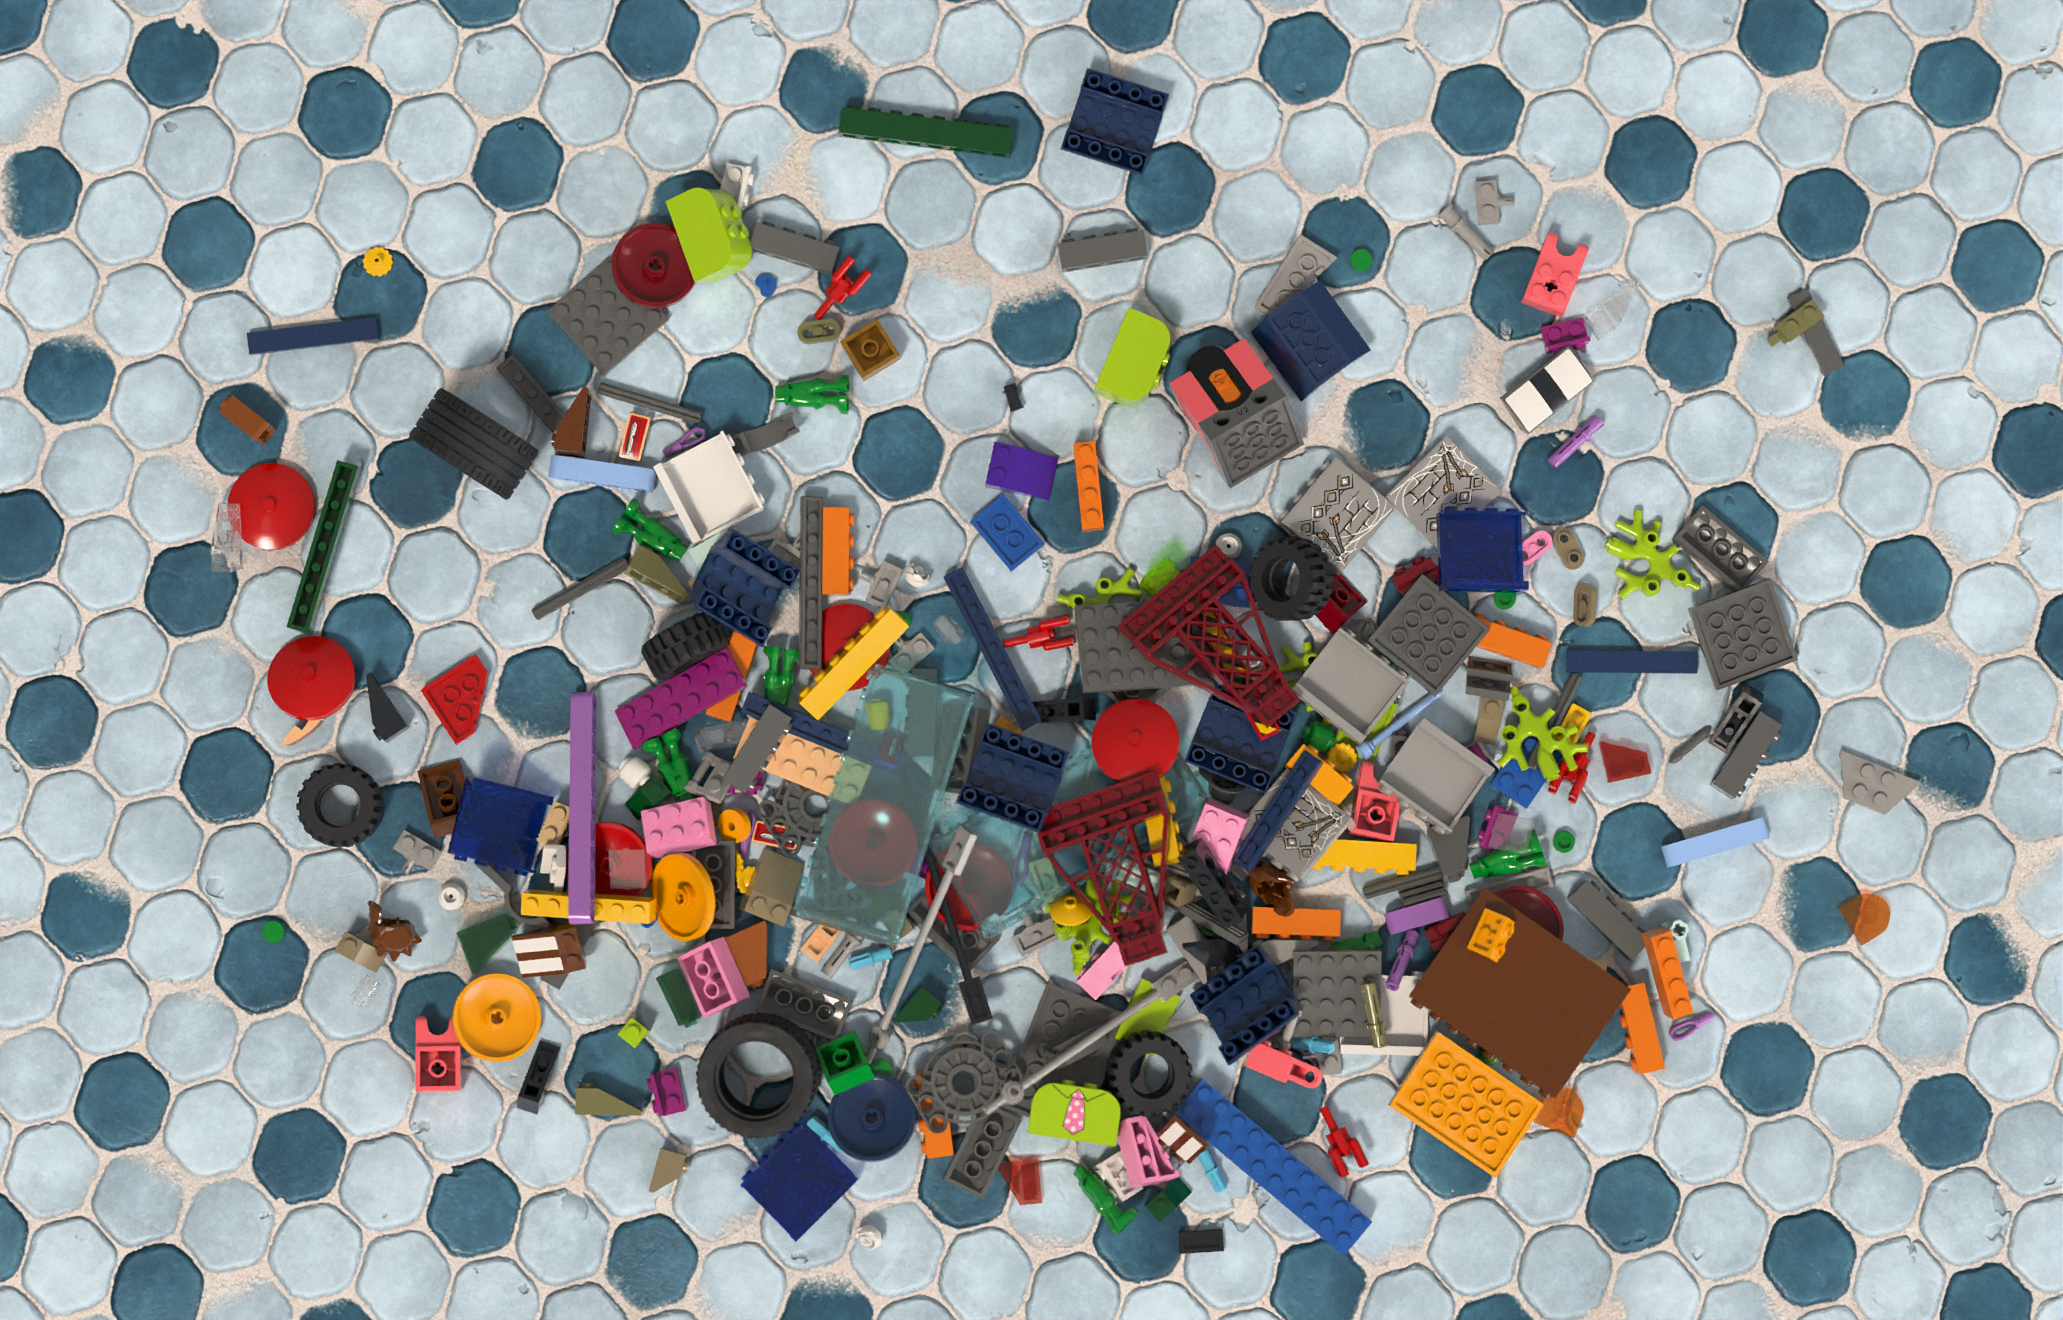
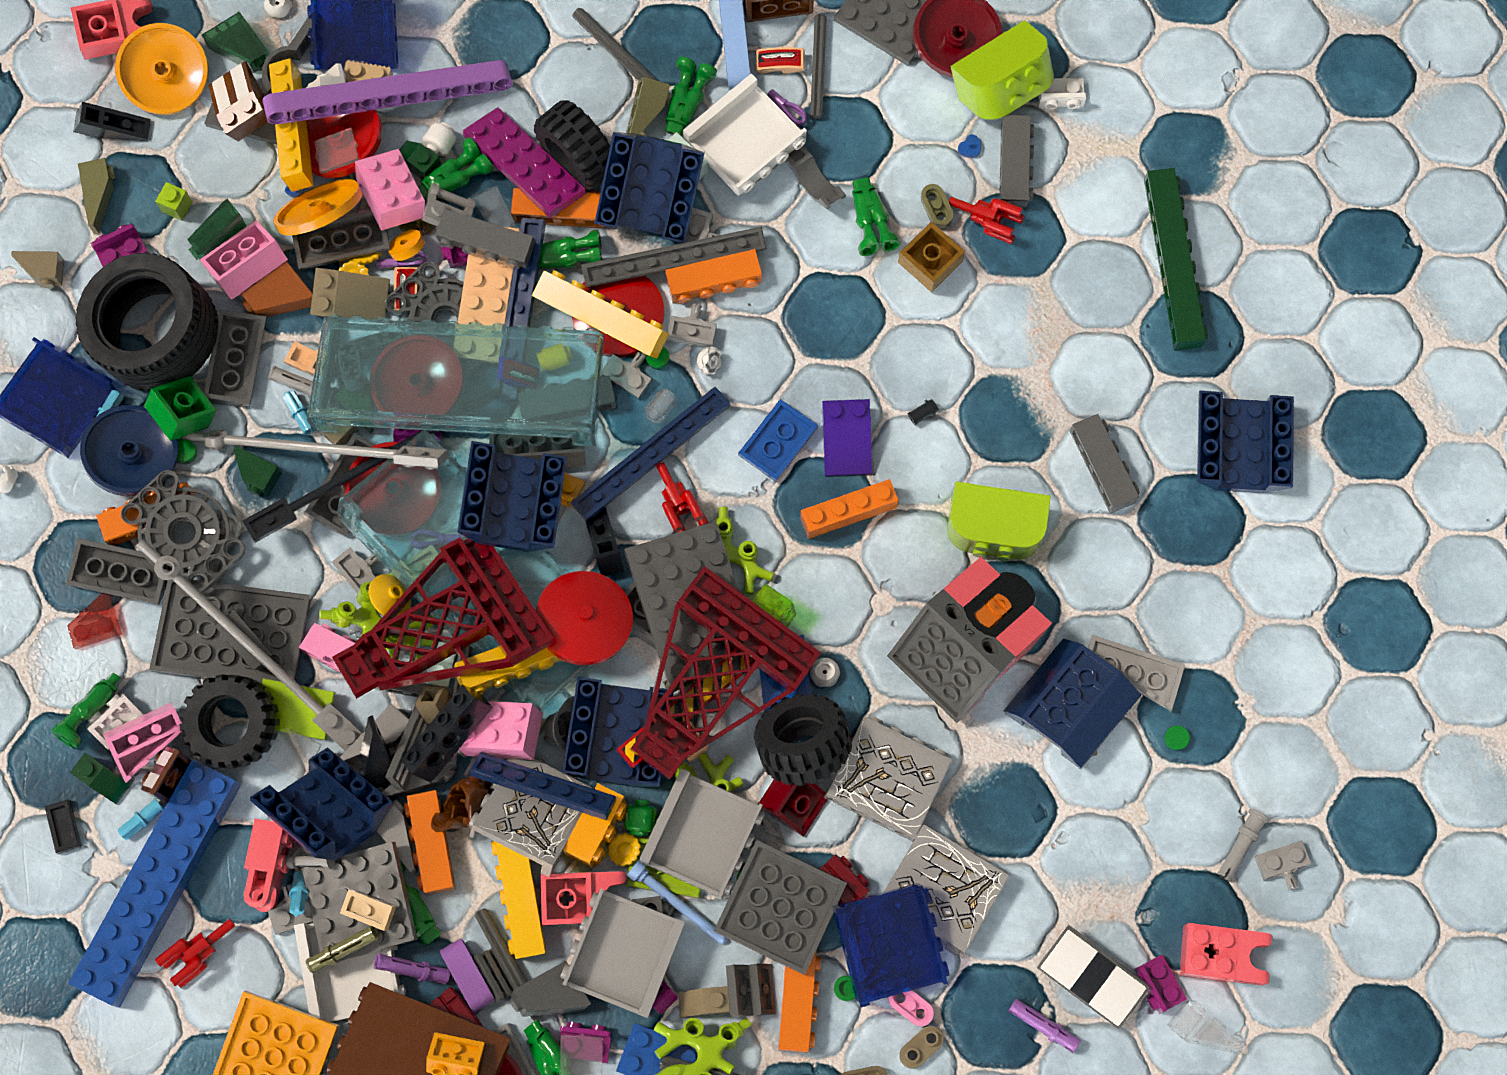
camera: 80 degrees right, 10 degrees down
lime brick [1027,1079,1120,1147] -> none
none -> tan plate [340,889,396,931]

